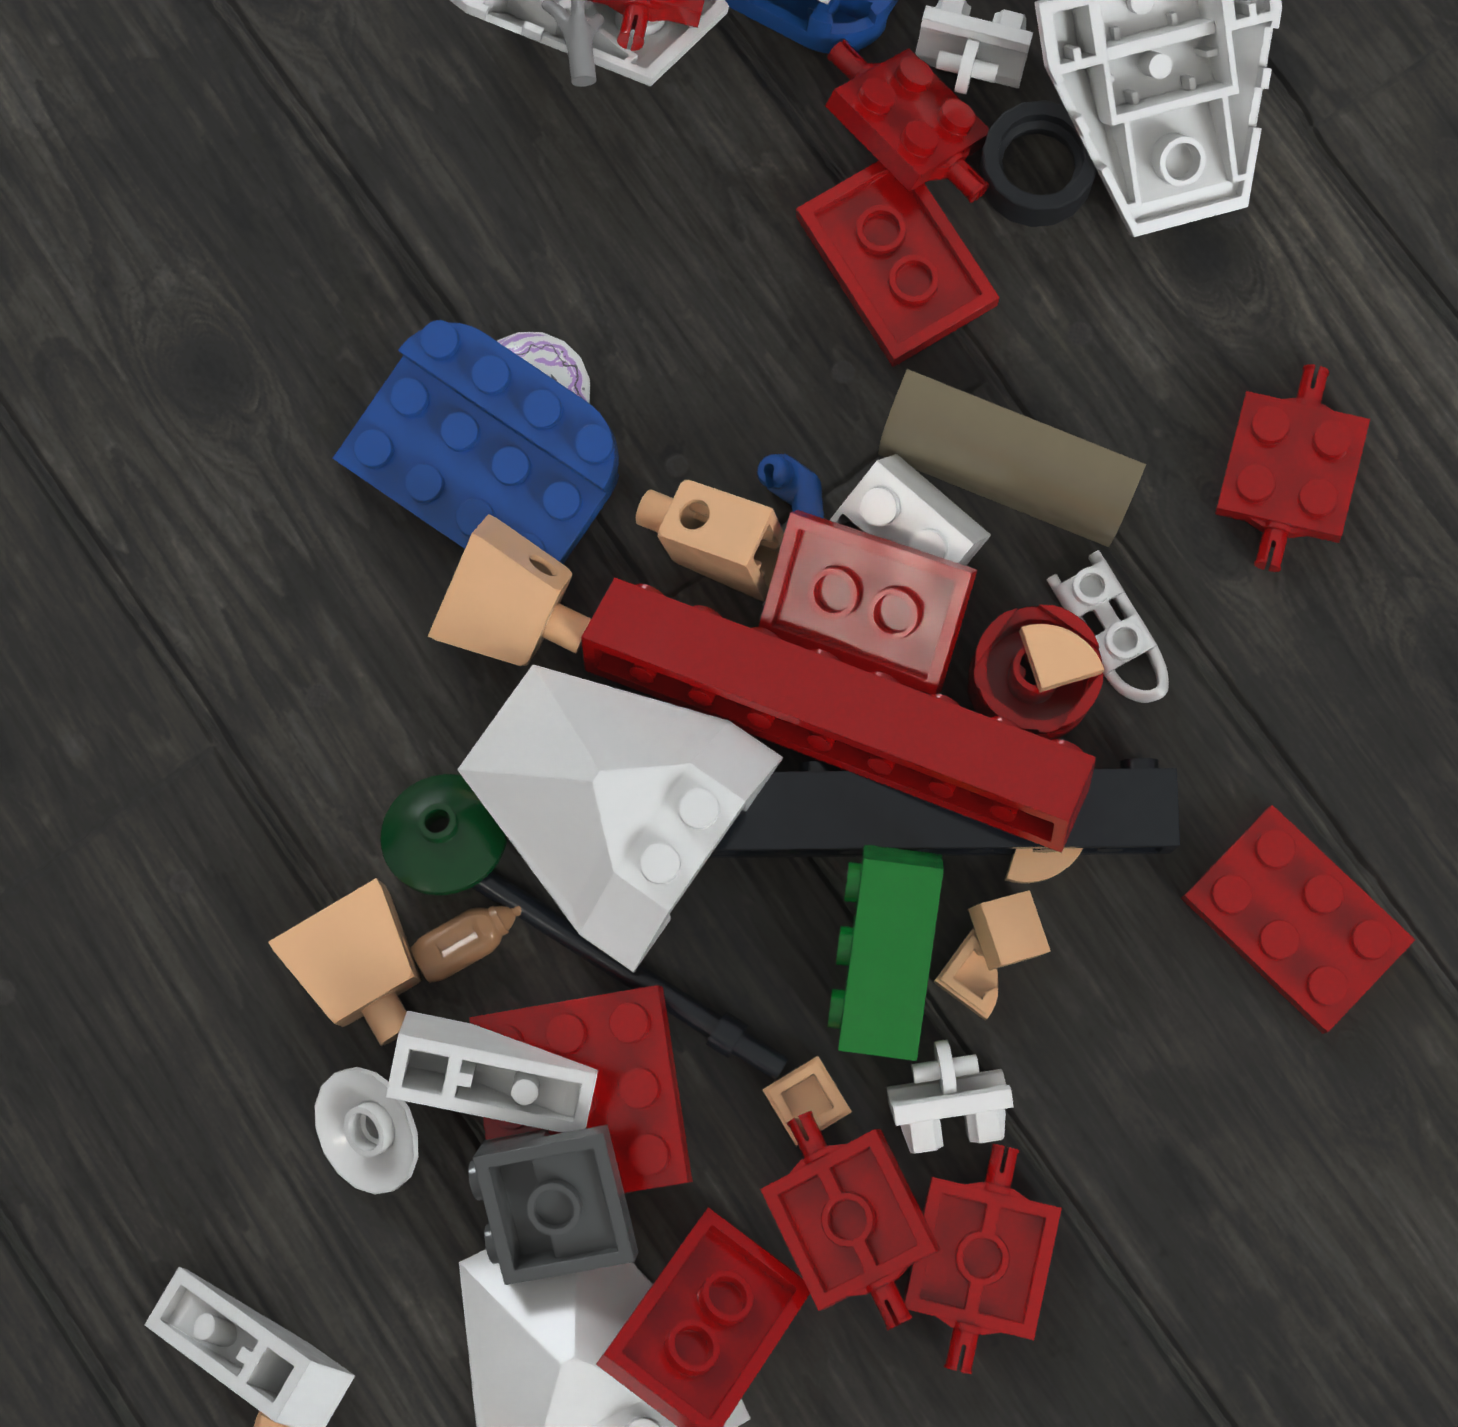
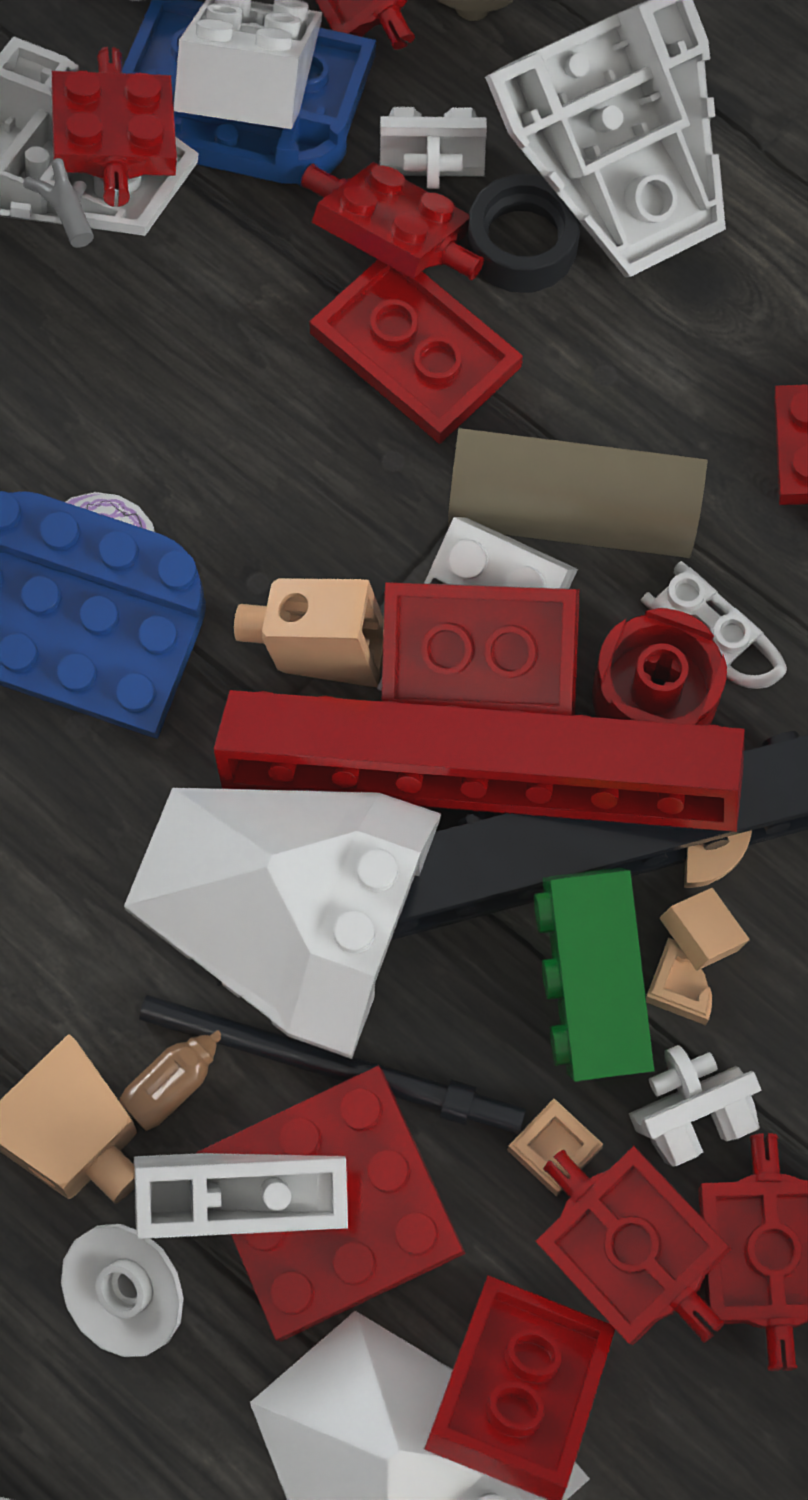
camera: 20 degrees left, 10 degrees down
dark green dish [380,774,507,895] -> none
light nougat torso [428,514,591,666] -> none
dark grey plate [468,1124,639,1285] -> none
blue arm [757,454,824,518] -> none
light nougat tile [1019,624,1105,693] -> none

